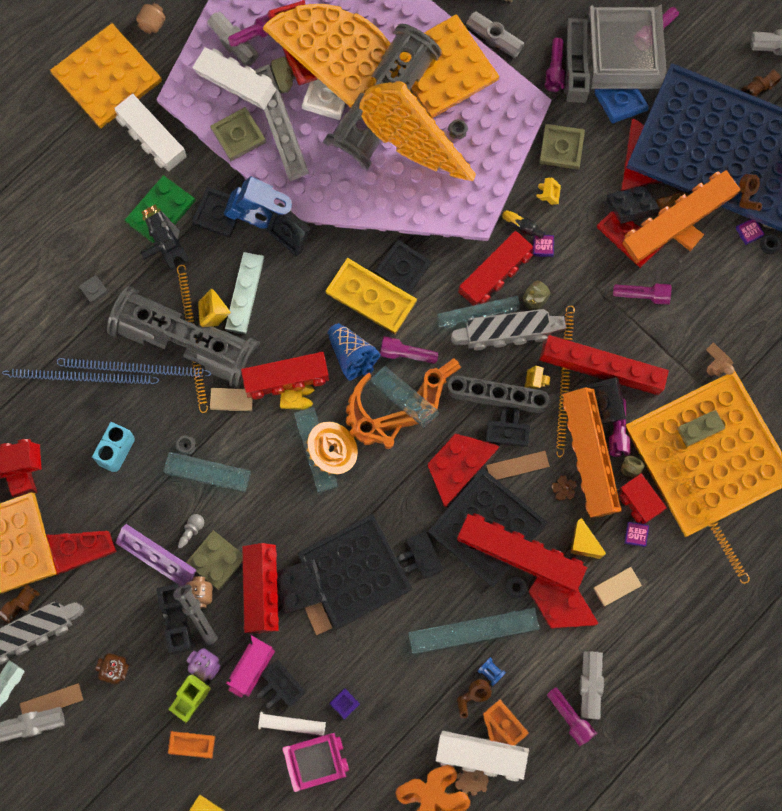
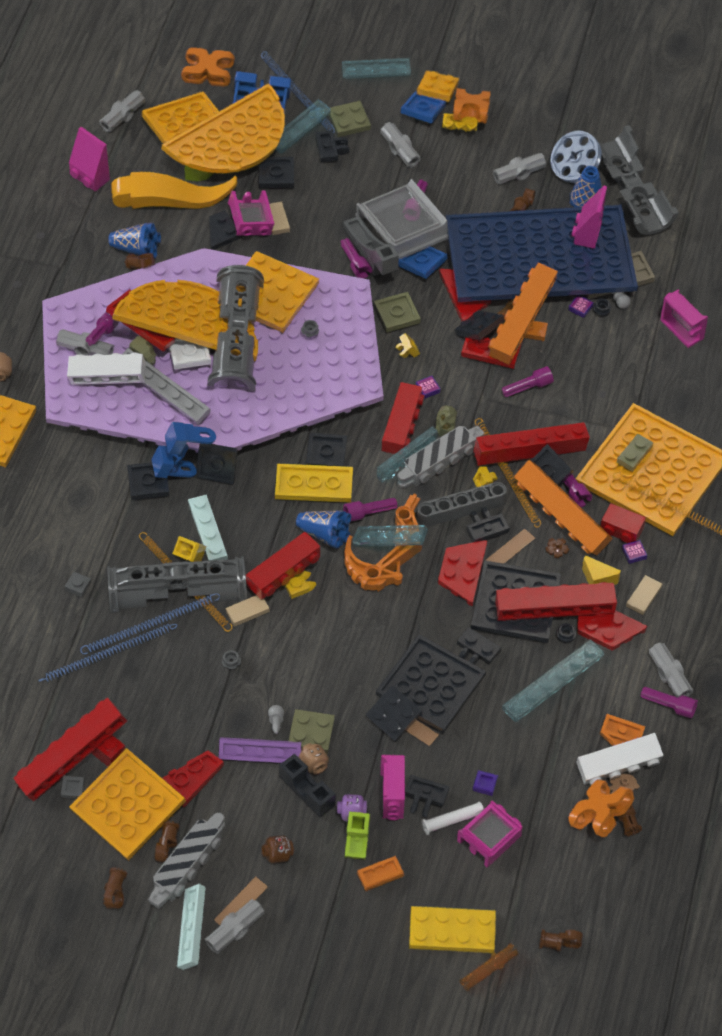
camera: 30 degrees left, 20 degrees down
medium azure piece [92,422,135,472] -> none
white brick [114,94,187,172] -> none
green plate [125,175,195,243] -> none
black piece [141,204,189,270] -> none
clear light blue plate [163,452,251,493] -> none
dark grey pin [173,585,218,645] -> none
olive plate [210,107,266,161] -> none
red brick [242,543,279,634] -> none
clear light blue plate [294,407,338,493] -> none
light orange gear [306,422,358,475] -> none
light orange plate [359,81,476,181] -> none
reddish brown plate [457,679,492,718] -> none
light grey piece [466,11,524,58] -> none
blue bush [477,657,506,686] -> none
black piece [502,210,546,239] -> none
olive tile [621,456,644,478] -> none
medium nougat piece [706,343,735,377] -> none
reddish brown plate [739,174,762,211] -> none

